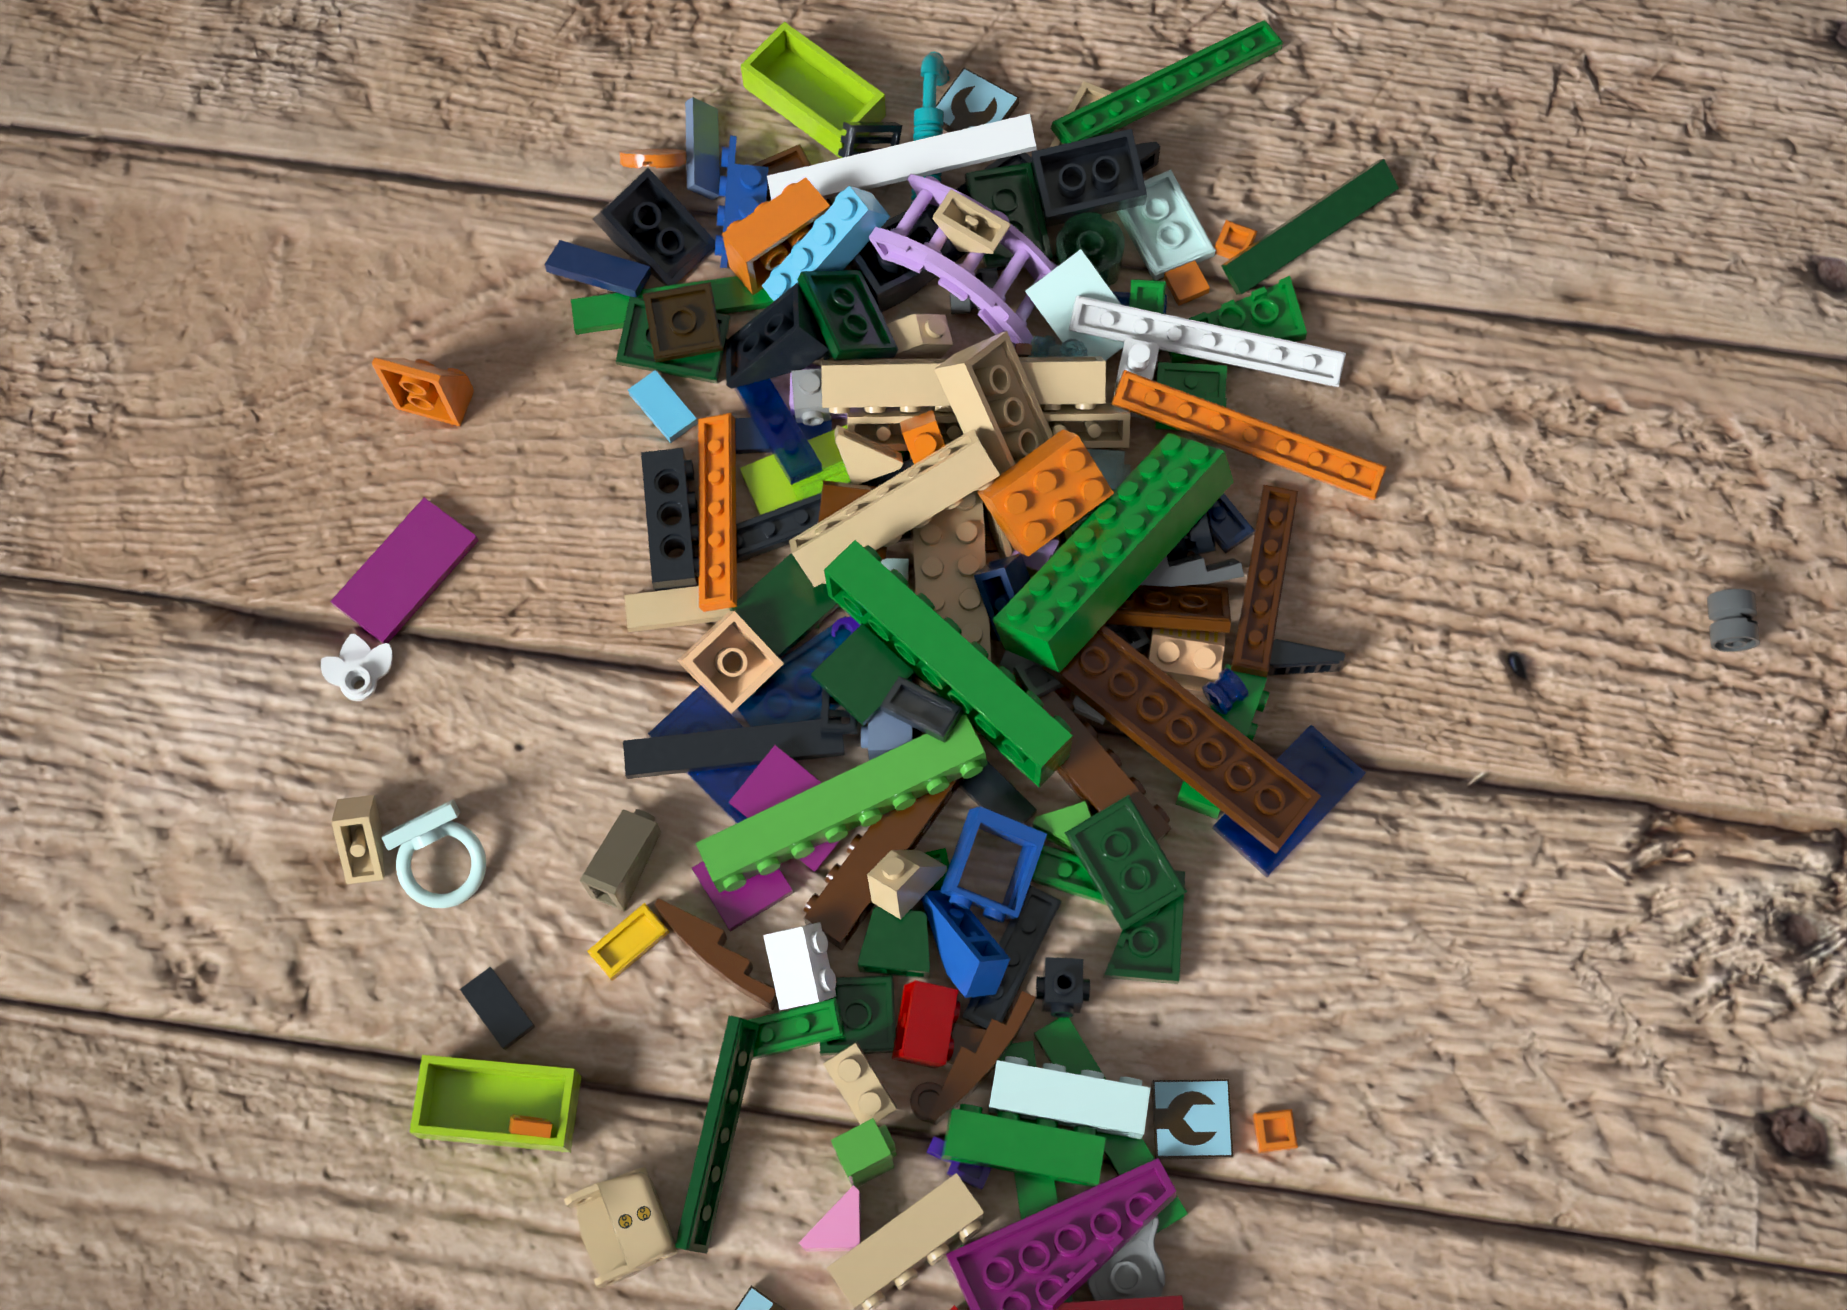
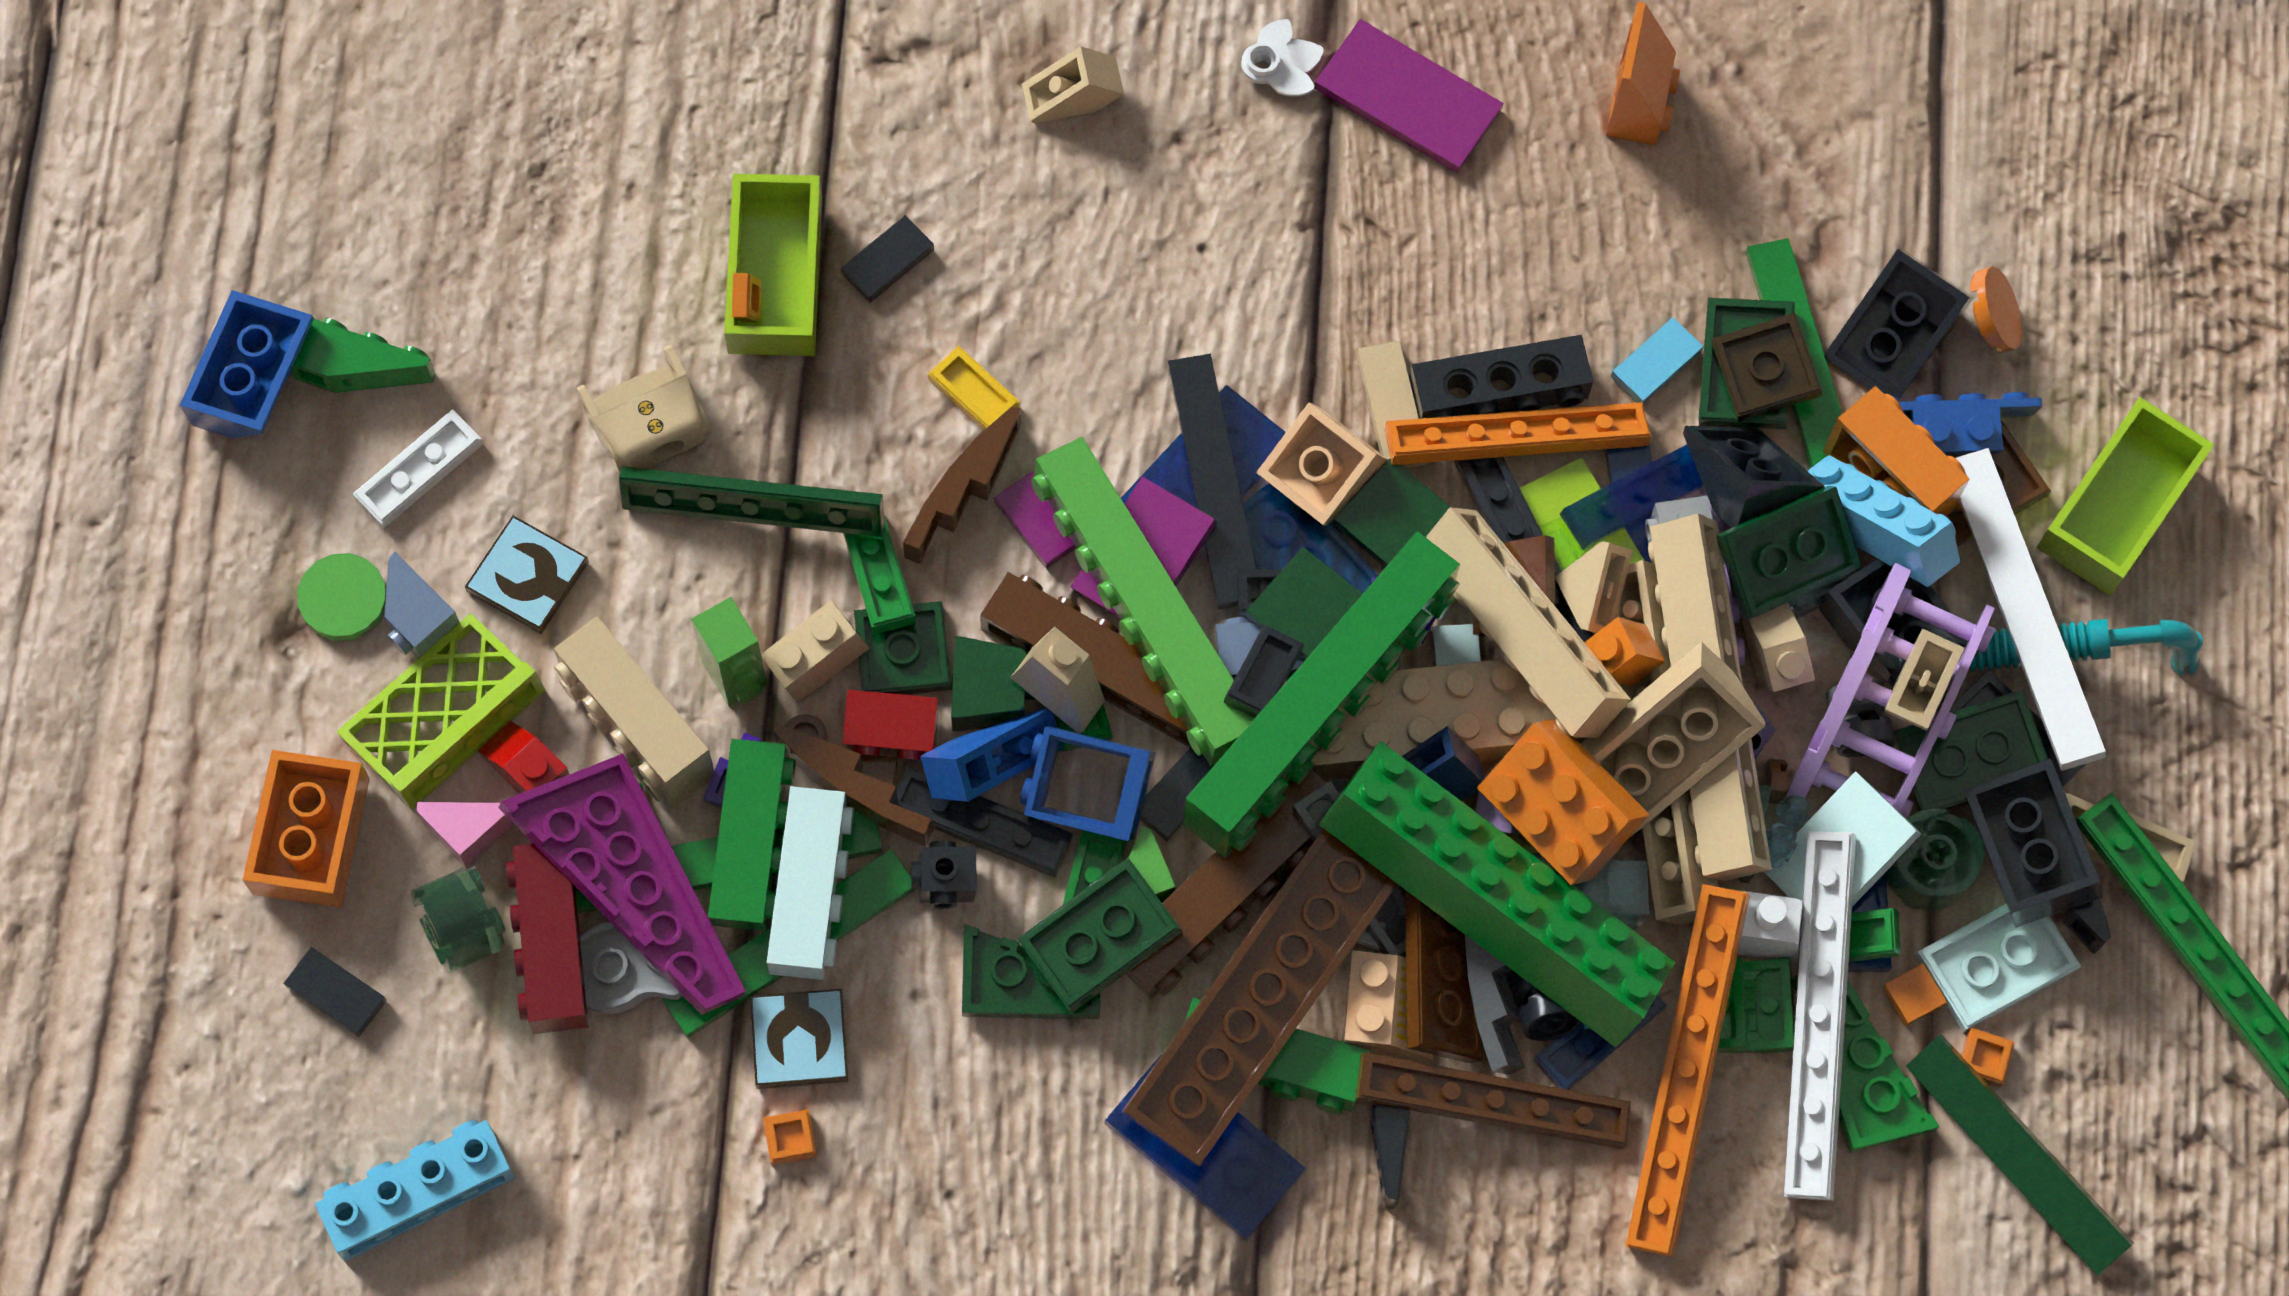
camera: 80 degrees right, 0 degrees up
light aqua tile [381,799,486,908] -> none
dark blue tile [545,240,652,298] -> none
dark tan slope [580,809,661,912] -> none
sand blue tile [685,97,720,200] -> none
white brick [763,922,836,1010] -> none
bright pink slope [799,1185,861,1252] -> none
black tile [838,122,903,158] -> none
tile [936,67,1020,133] -> none
clear blue wheel [1202,668,1249,715] -> none

